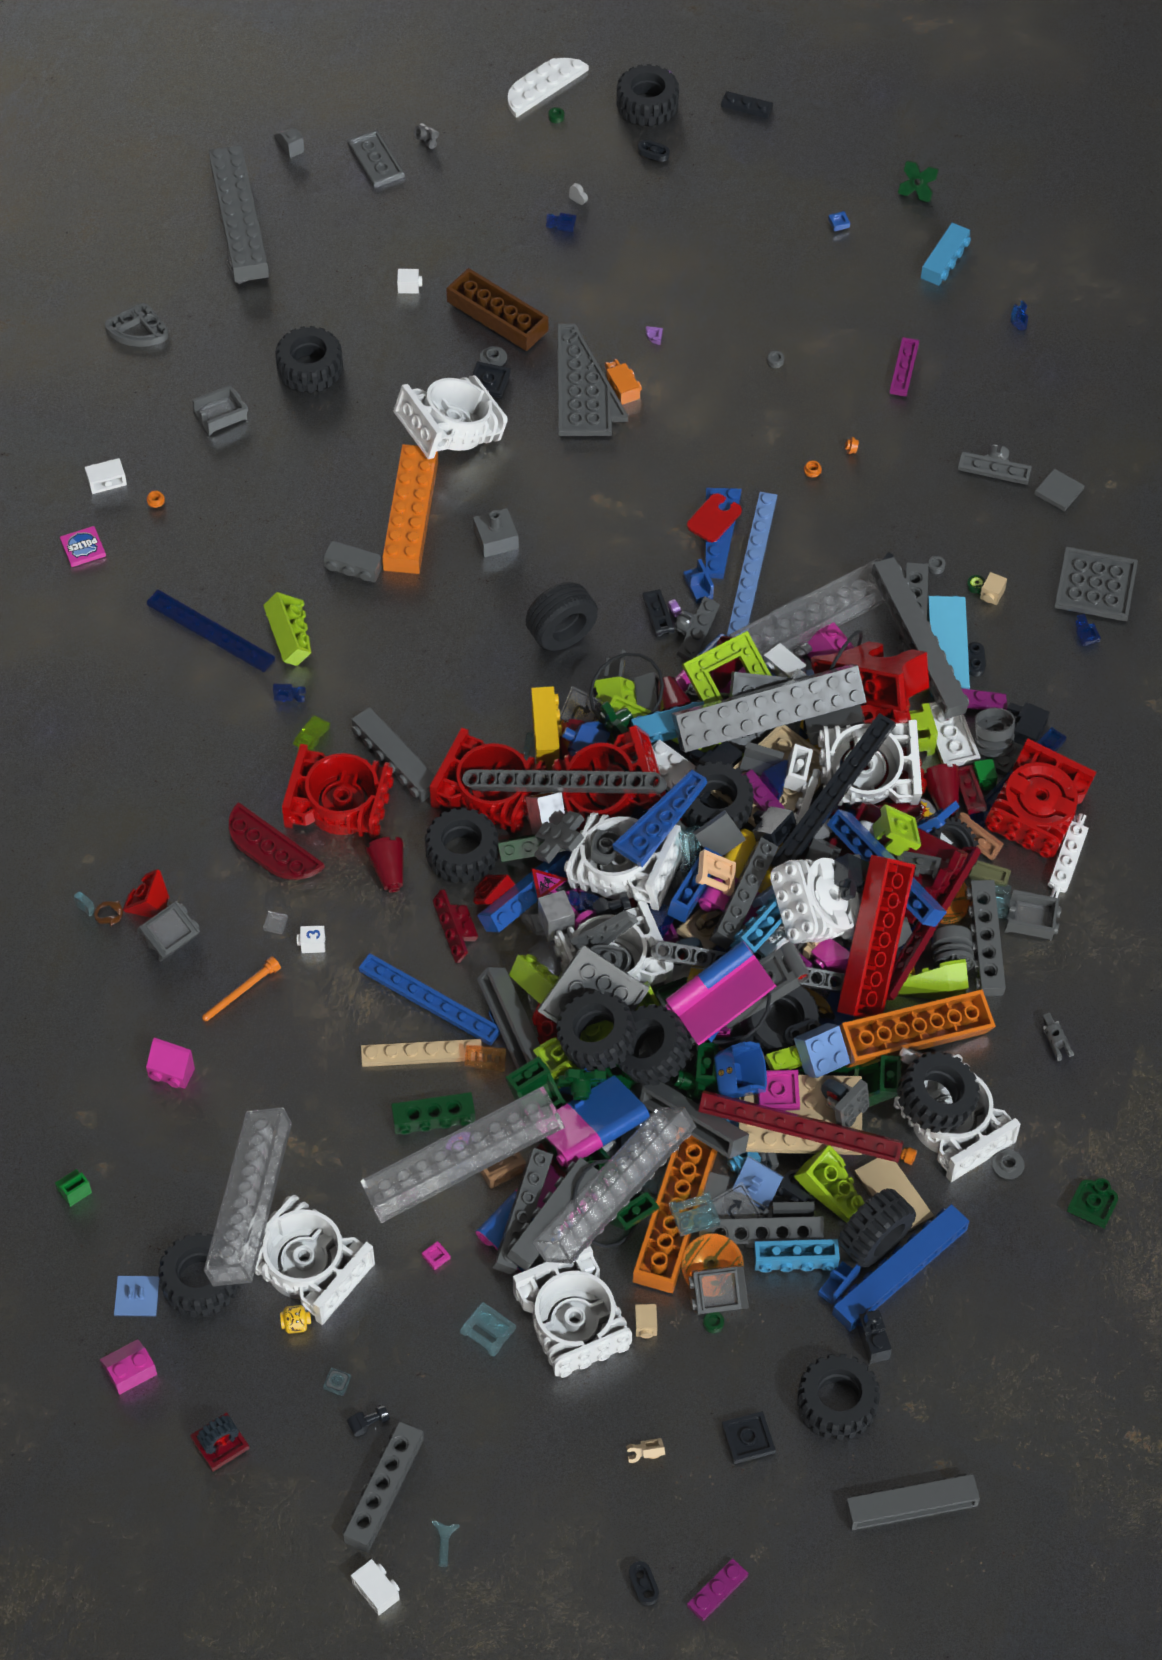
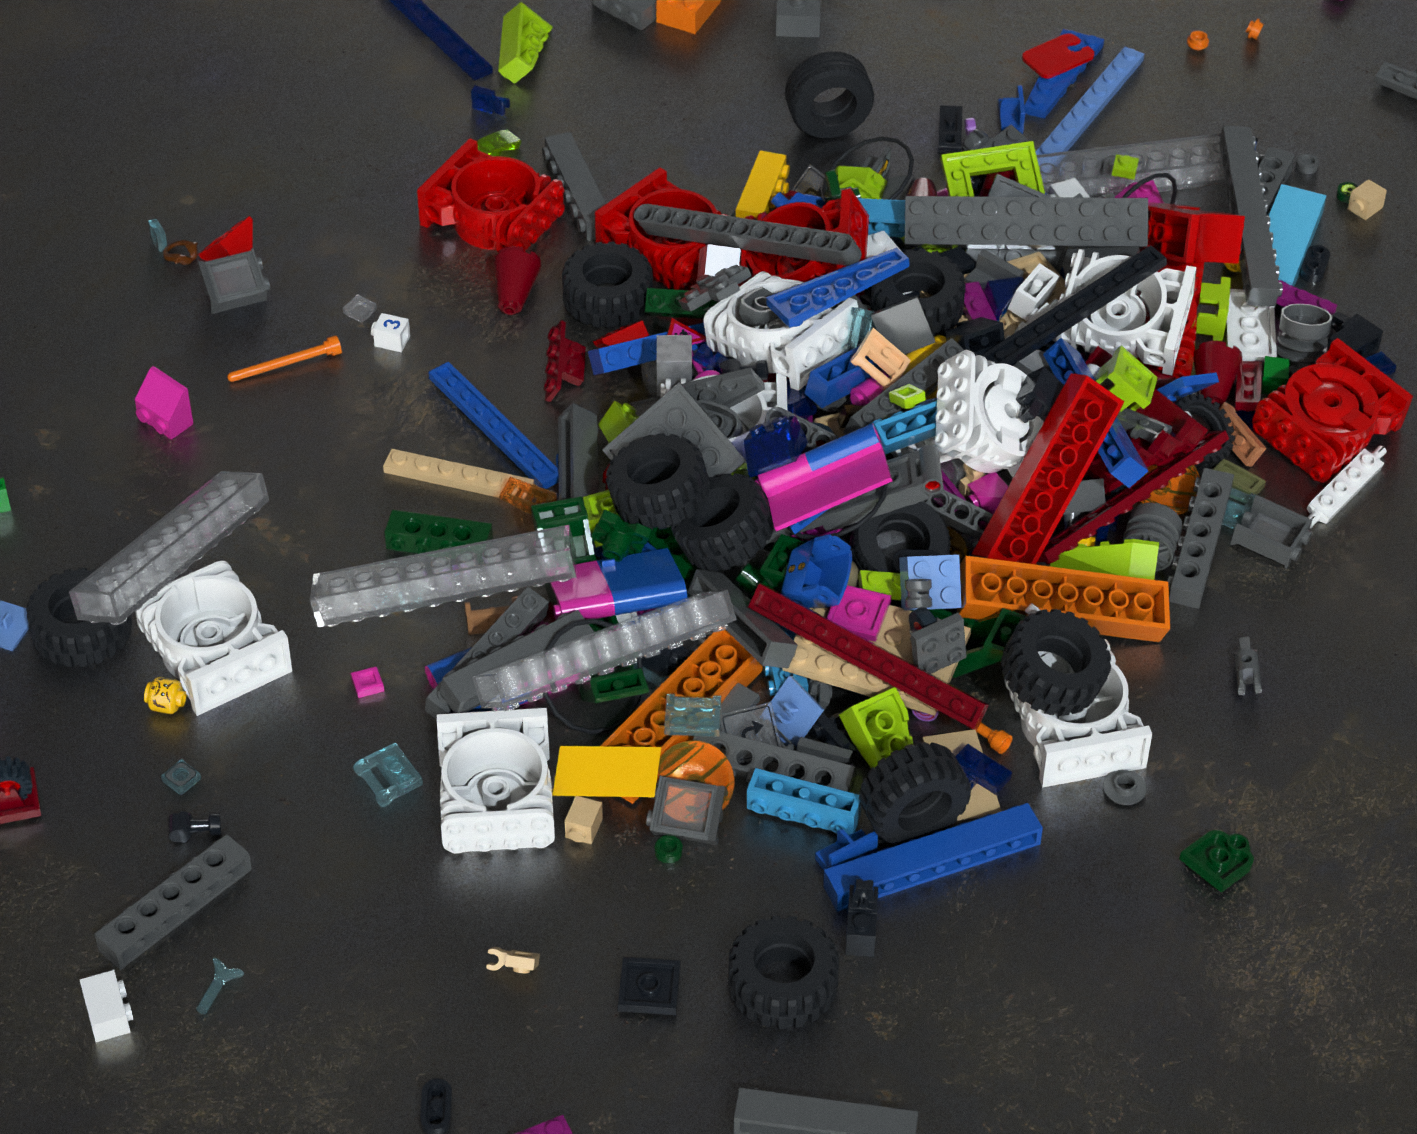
camera: 20 degrees right, 10 degrees down
dark red plate [229,802,325,880] -> none
none -> yellow sticker [552,746,661,797]
none -> clear blue slope [744,415,808,478]
none -> lime plate [889,384,926,409]
none -> dark grey wheel [905,579,932,608]
none -> clear blue plate [955,744,1013,795]
none -> lime plate [1112,154,1139,180]

